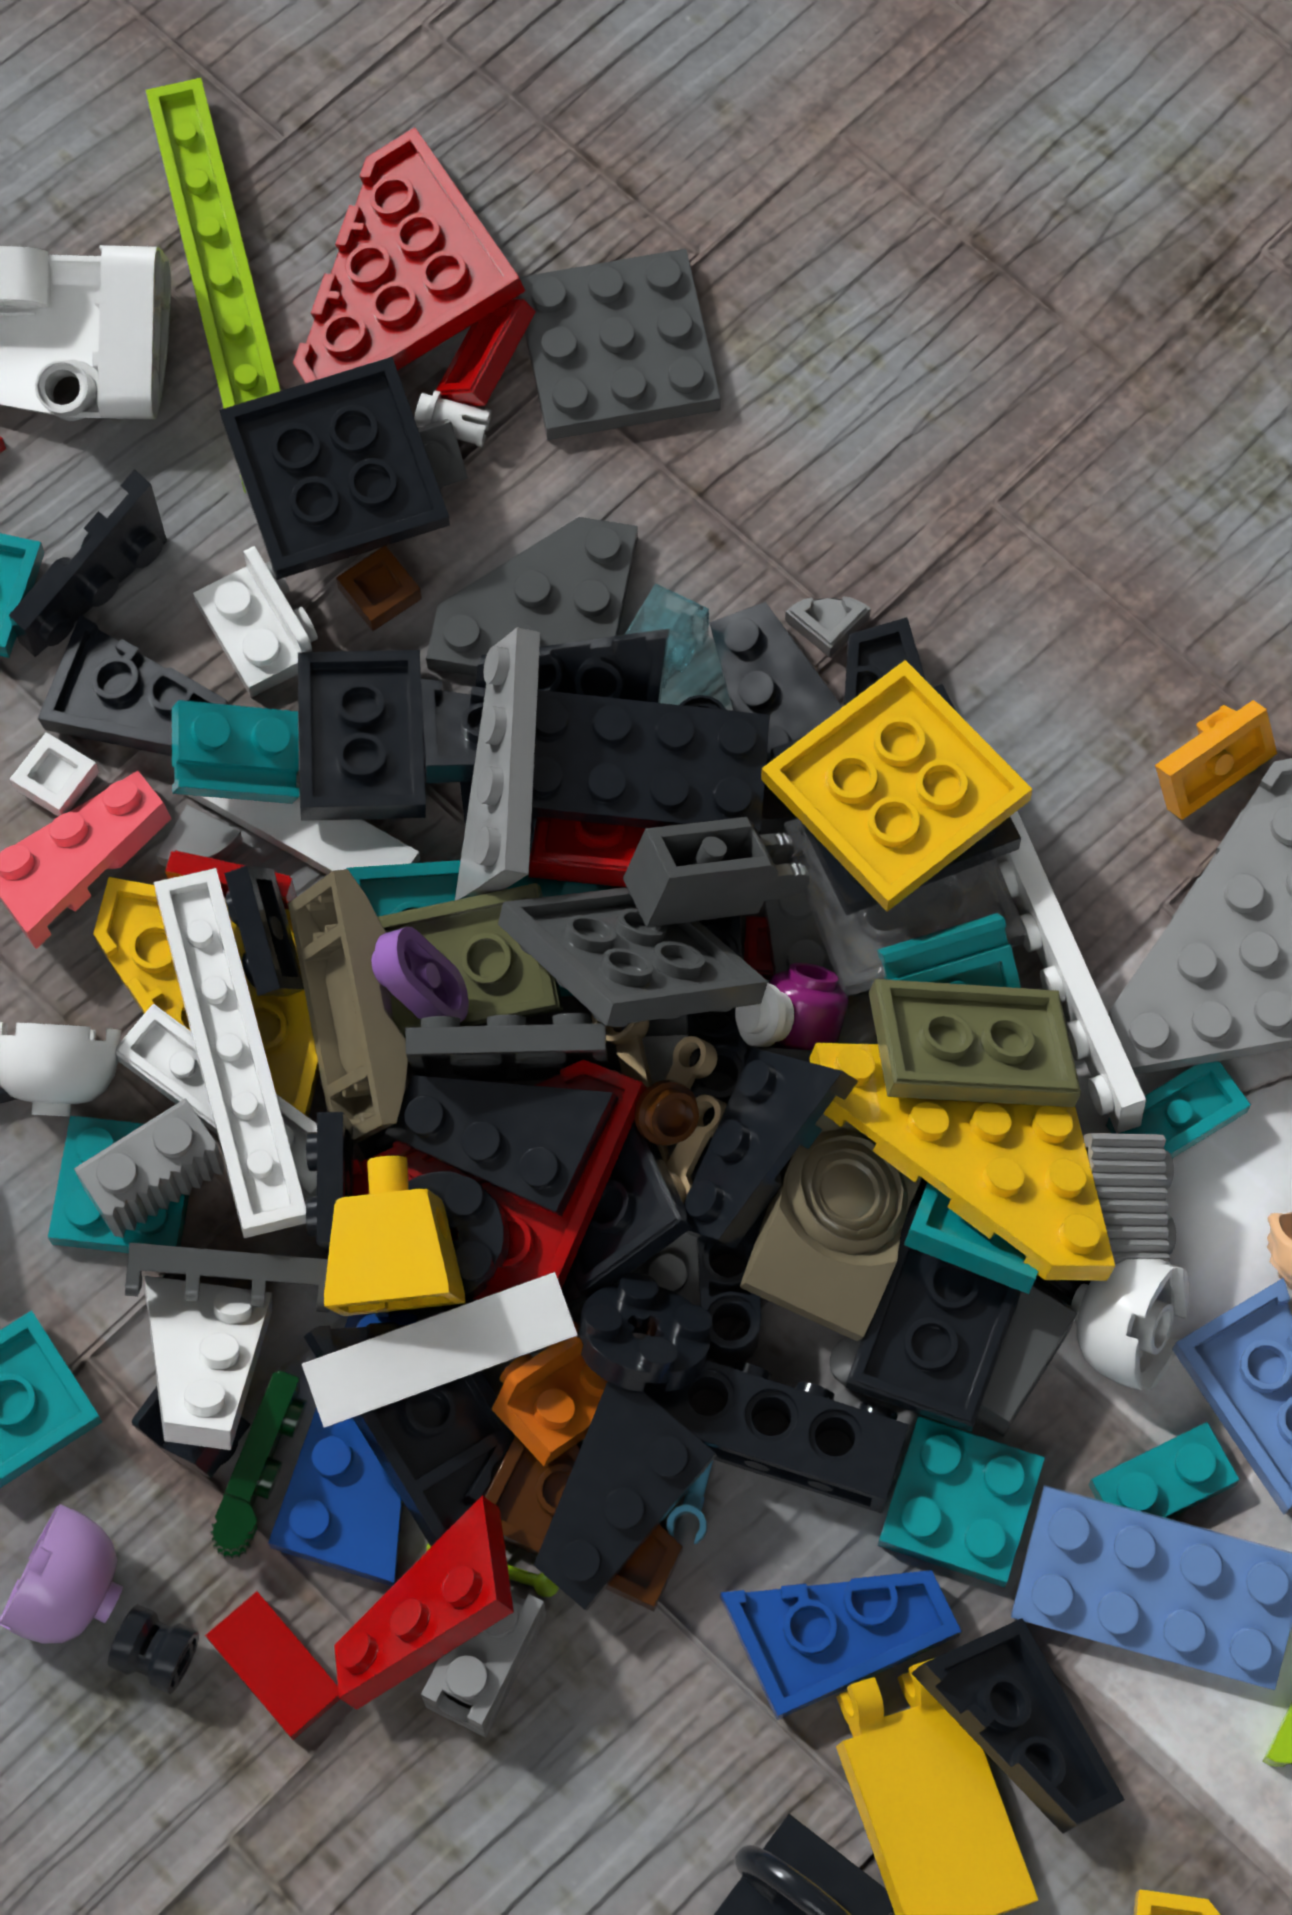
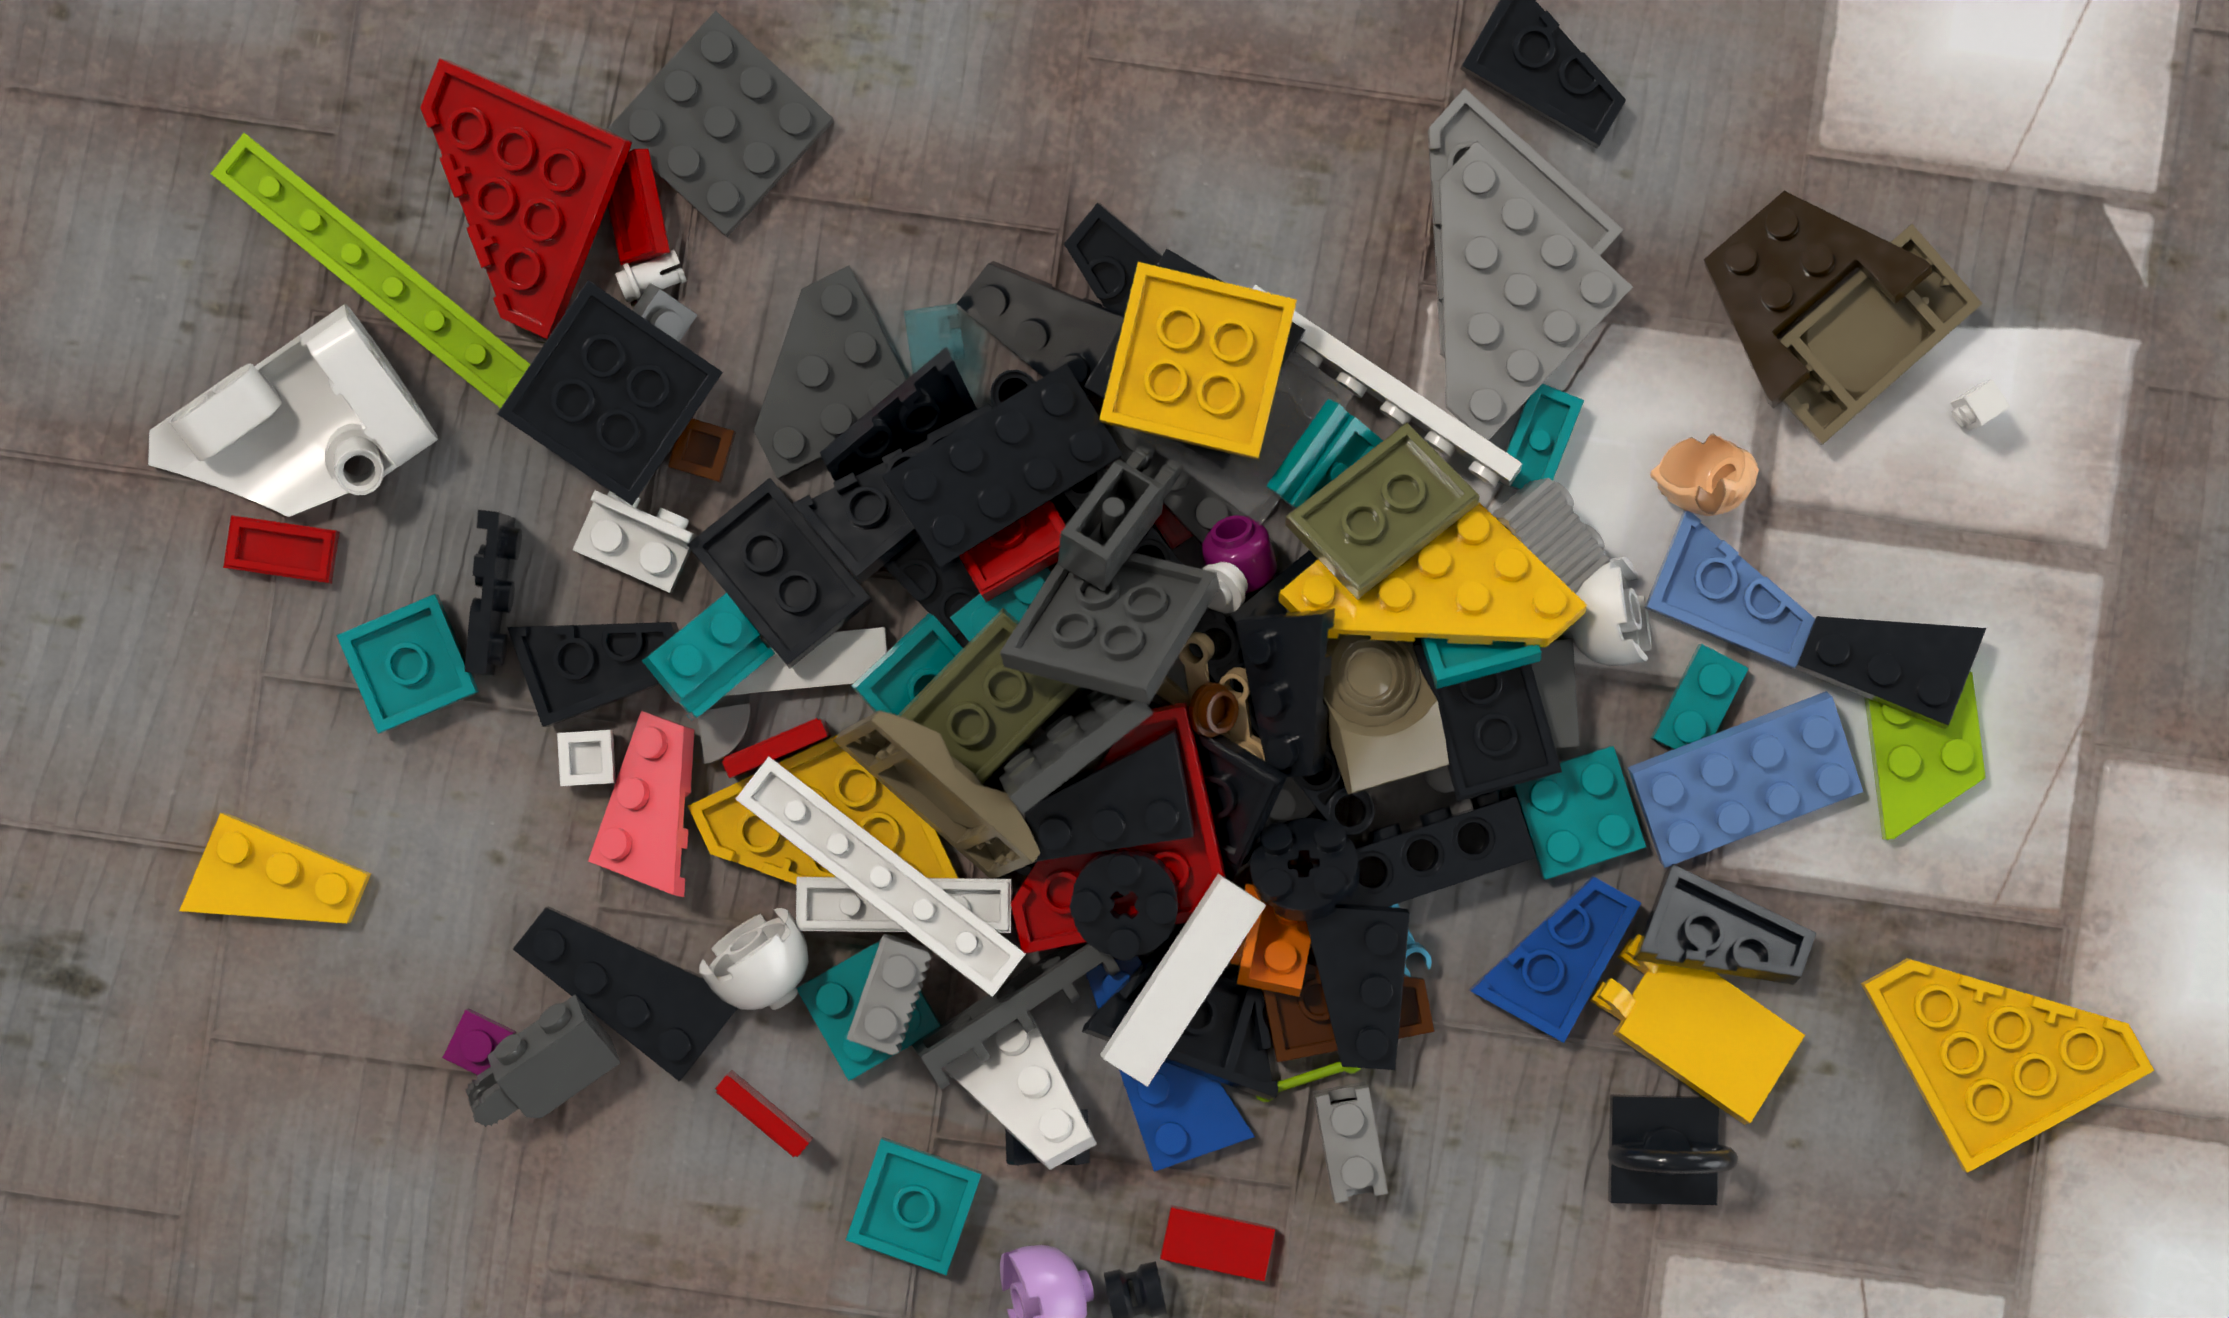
camera: 40 degrees left, 20 degrees up
dark green hinge [210,1370,307,1560] -> none
black plate [224,866,304,997] -> none
black plate [306,1112,353,1254] -> none
yellow torso [324,1156,465,1316] -> none
red wing [334,1495,514,1710] -> none
medium lavender plate [371,927,469,1022] -> none
light grey wing [455,627,540,900] -> none
light grey tile [785,596,871,658] -> none
light orange hinge [1155,700,1278,820] -> none

